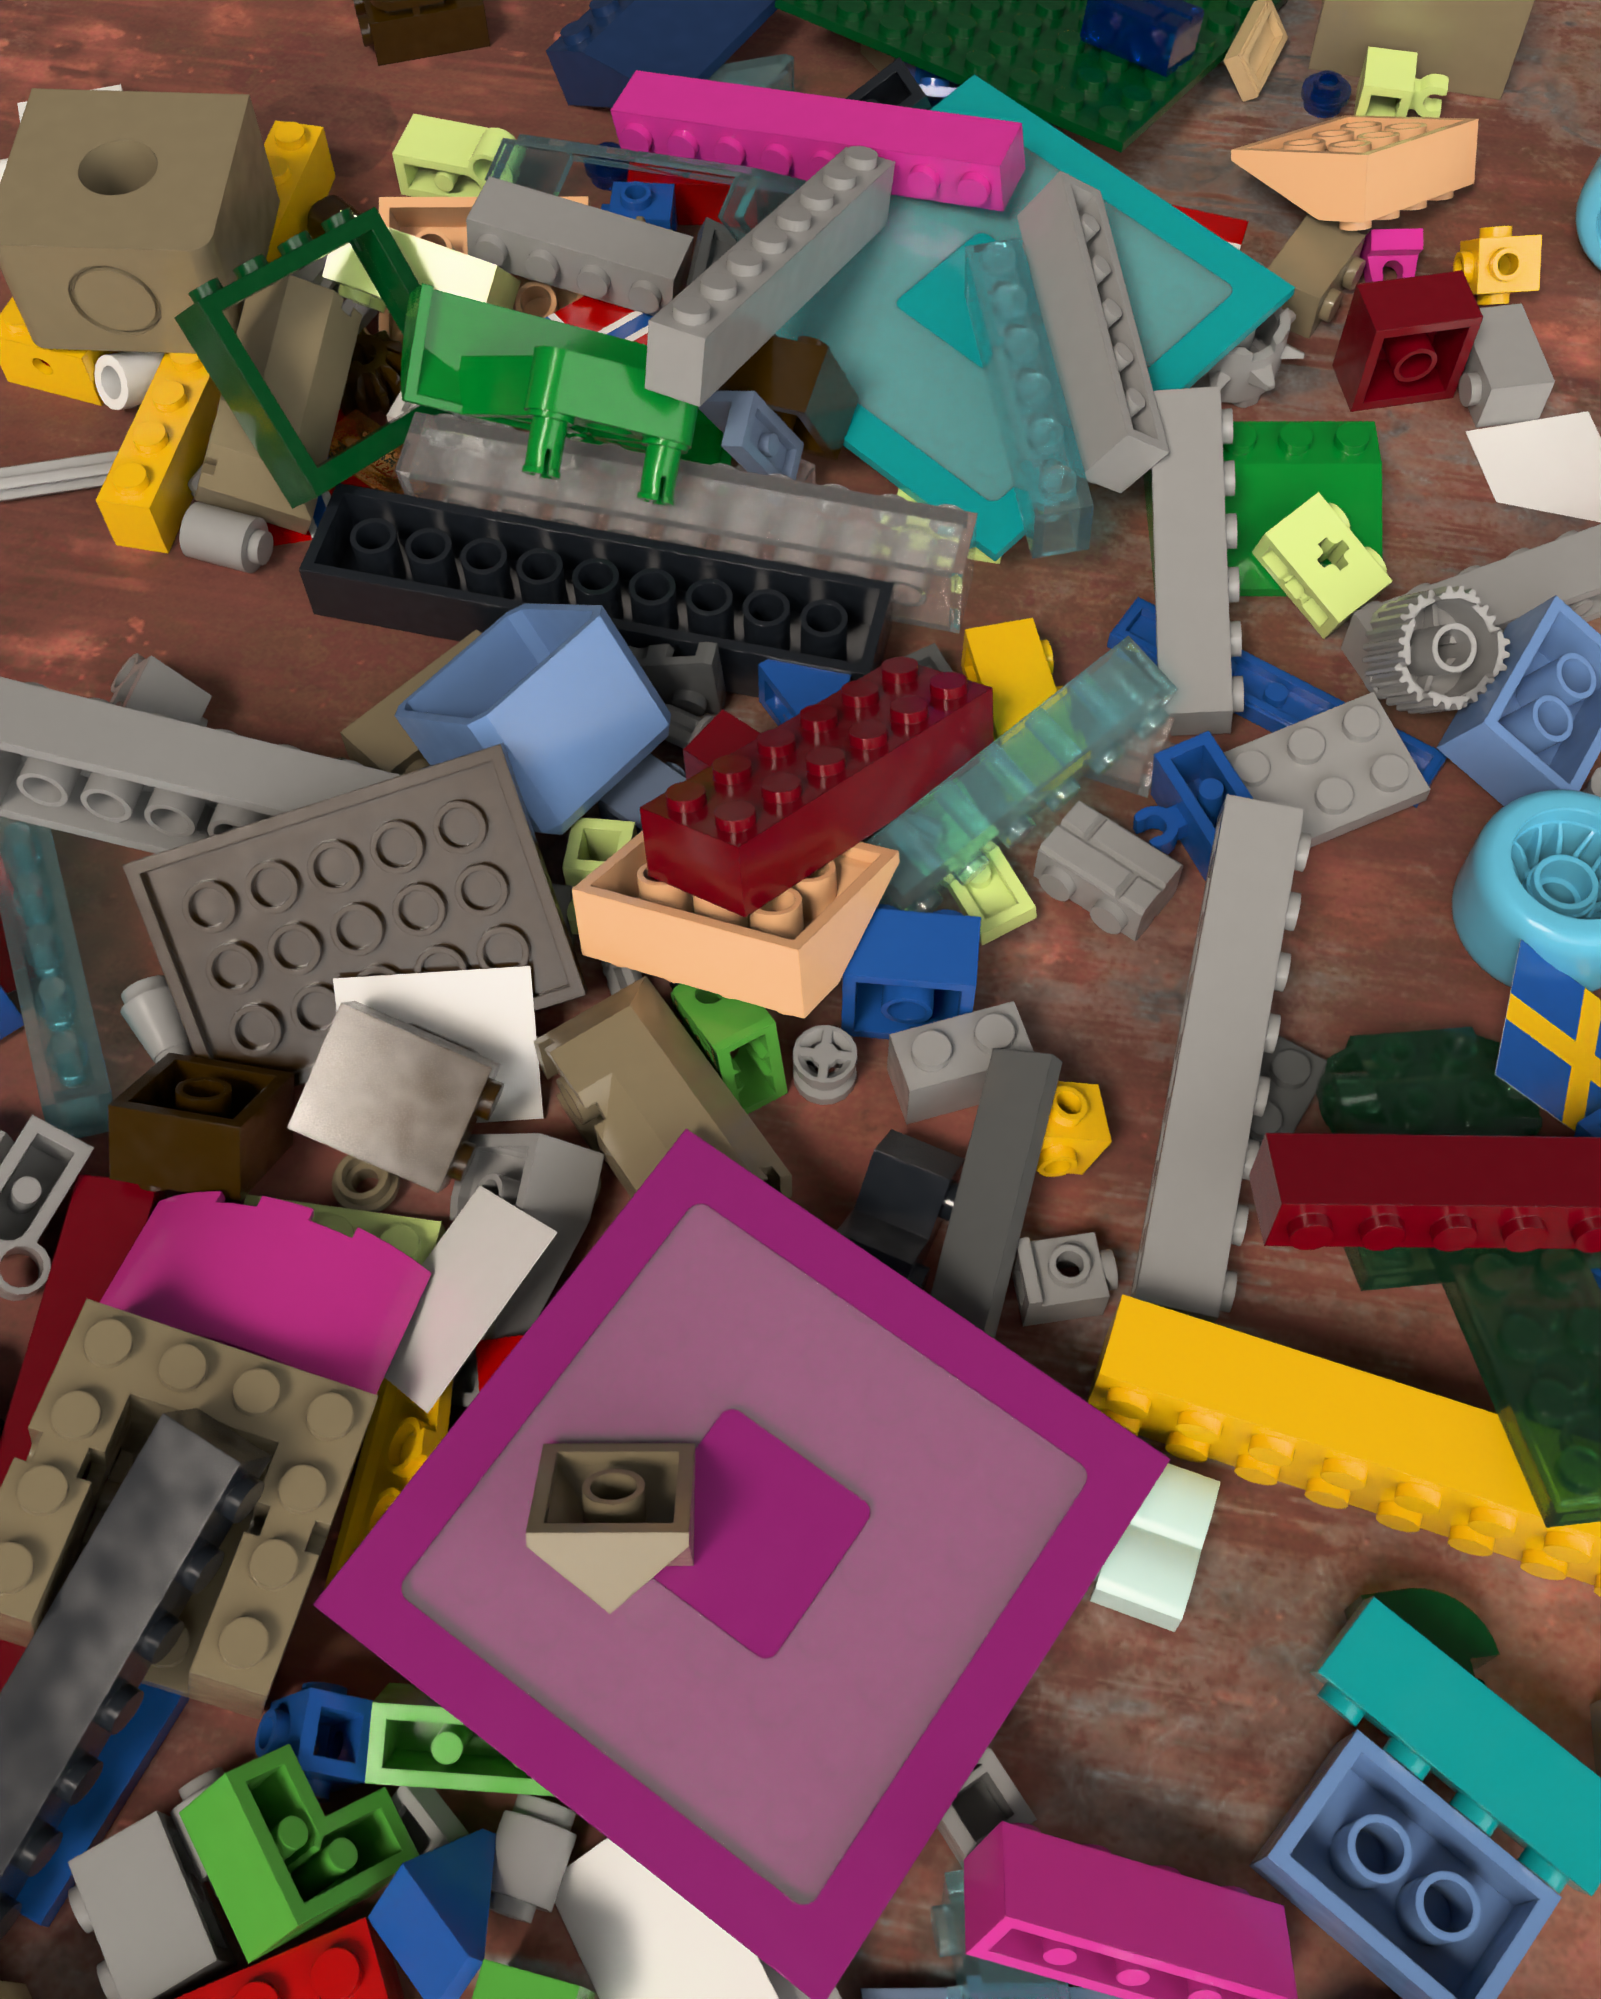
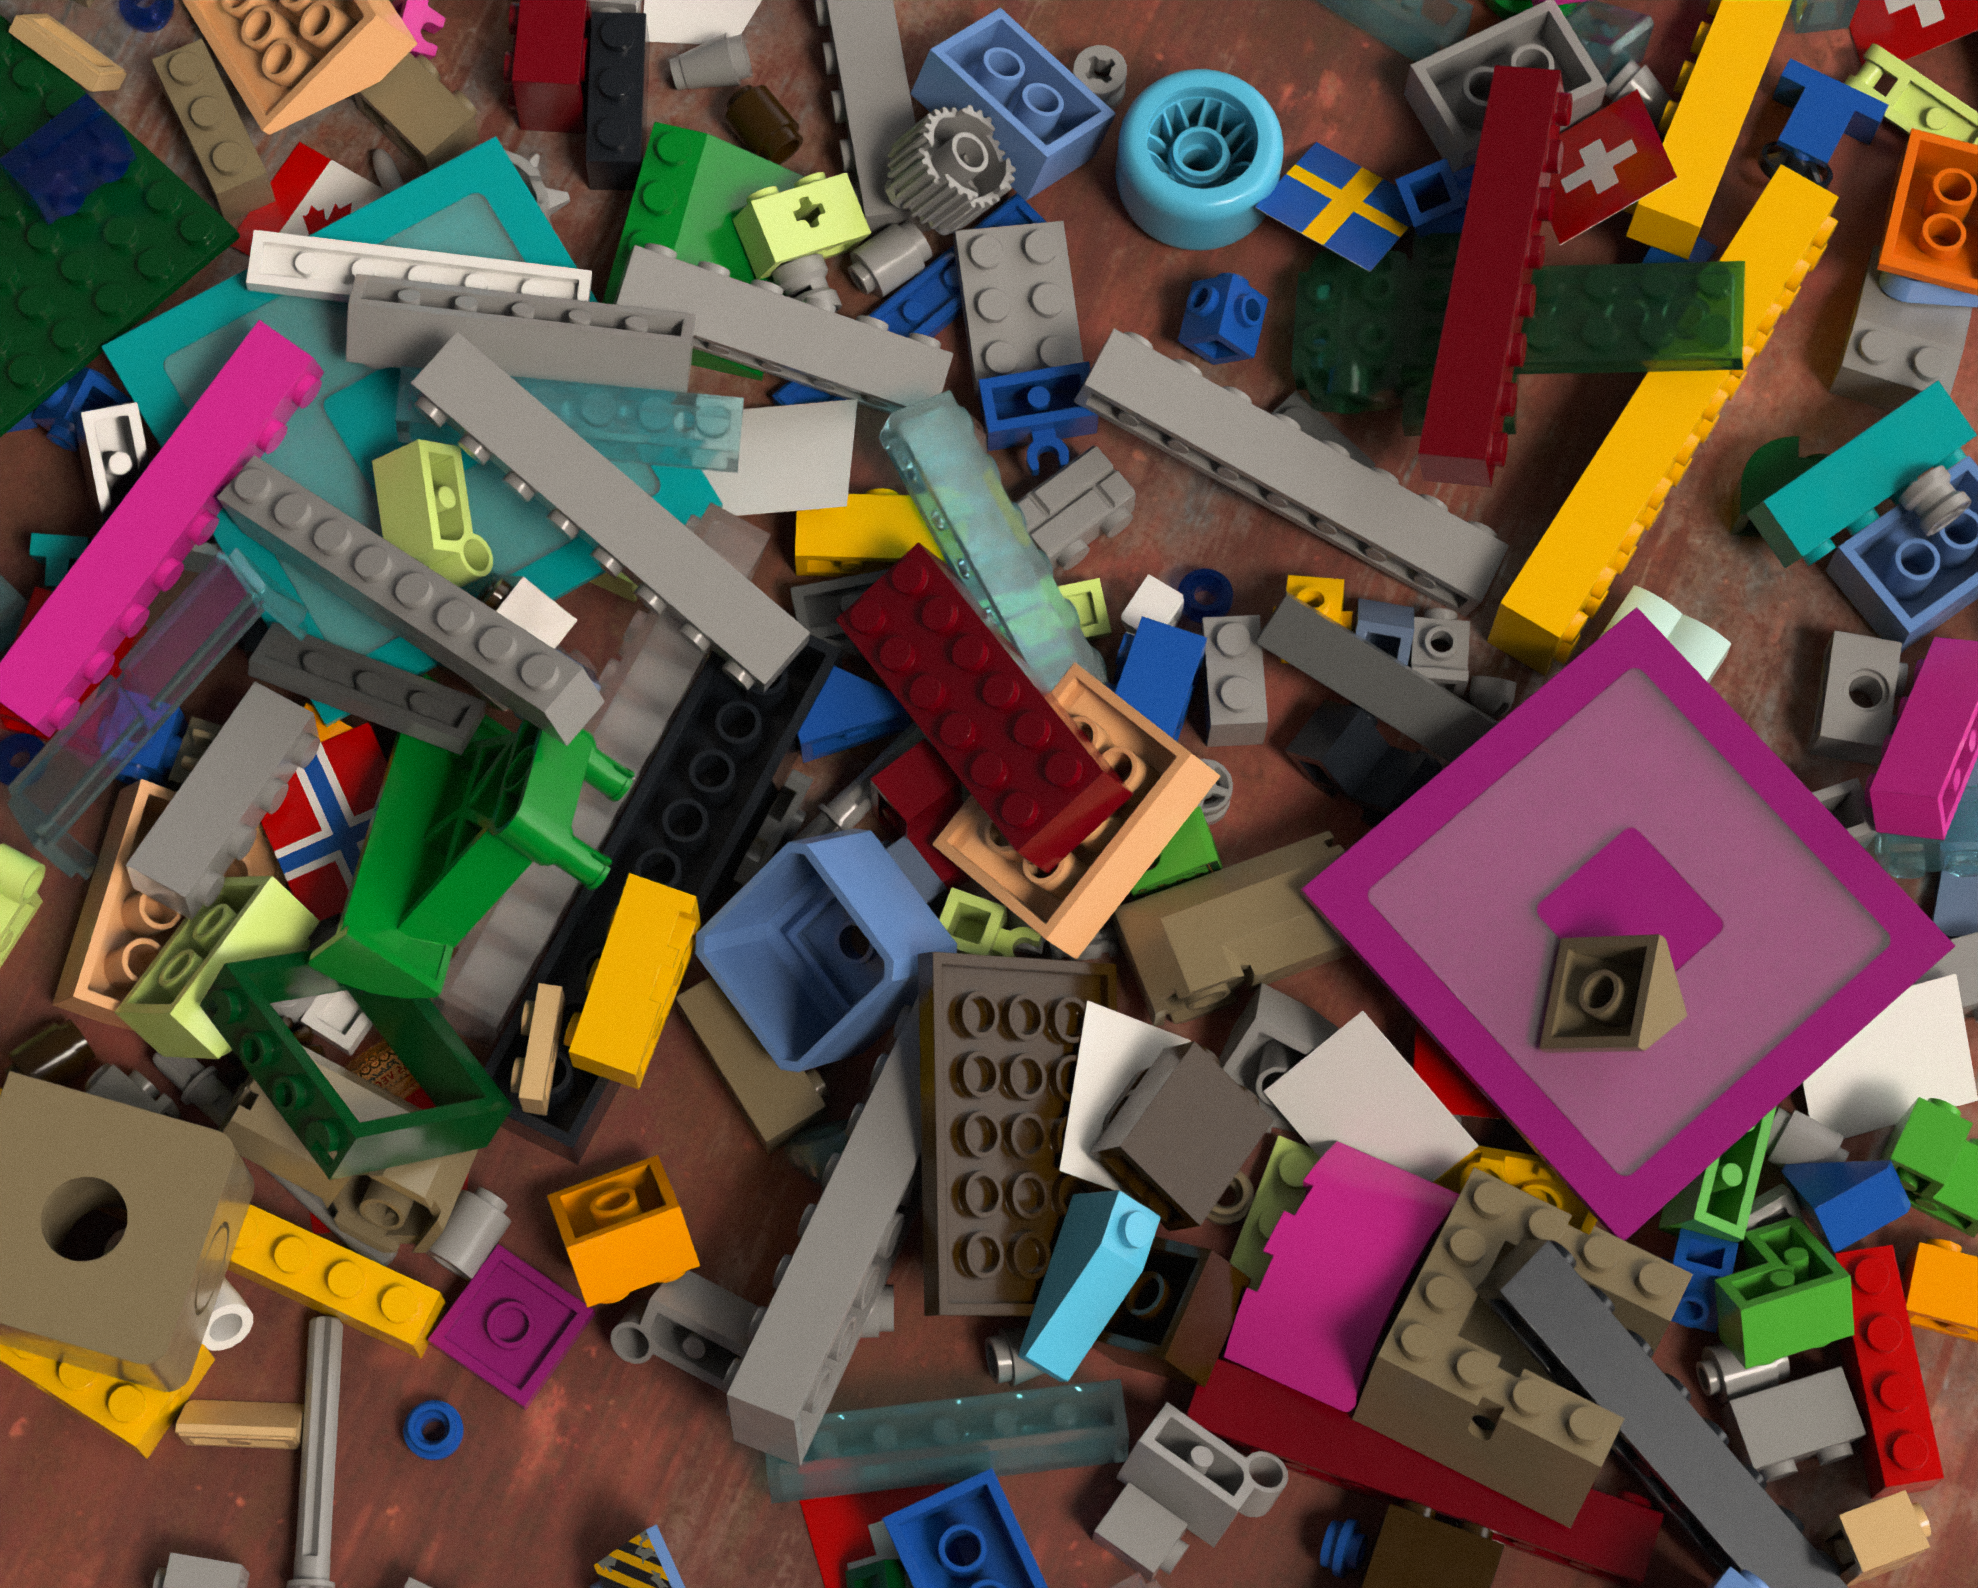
camera: 80 degrees left, 10 degrees up
none -> dark tan brick [151,38,276,222]
none -> tan slope [175,1400,304,1450]
none -> white plate [246,230,592,302]
none -> yellowish green hinge [372,439,493,588]
none -> blue plate [403,1400,464,1461]
none -> light grey brick [411,332,810,693]
none -> magenta plate [428,1244,595,1411]
none -> tan plate [511,983,566,1115]
none -> light orange brick [547,1155,700,1308]
none -> yellow wedge [564,873,701,1090]
none -> black brick [586,12,650,190]
none -> light grey cone [669,32,753,91]
none -> white sticker [692,399,858,519]
none -> dark brown brick [724,85,803,165]
none -> light grey wheel [771,254,842,312]
none -> light grey brick [848,220,932,298]
none -> medium azure slope [1018,1190,1161,1382]
none -> white slope [1121,574,1184,634]
none -> blue brick [1178,273,1268,365]
none -> clear blue plate [1178,568,1233,624]
none -> sand blue brick [1352,598,1415,665]
none -> light grey hinge [1469,676,1517,719]
none -> light grey brick [1810,630,1908,766]
none -> light grey wheel [1898,465,1972,537]

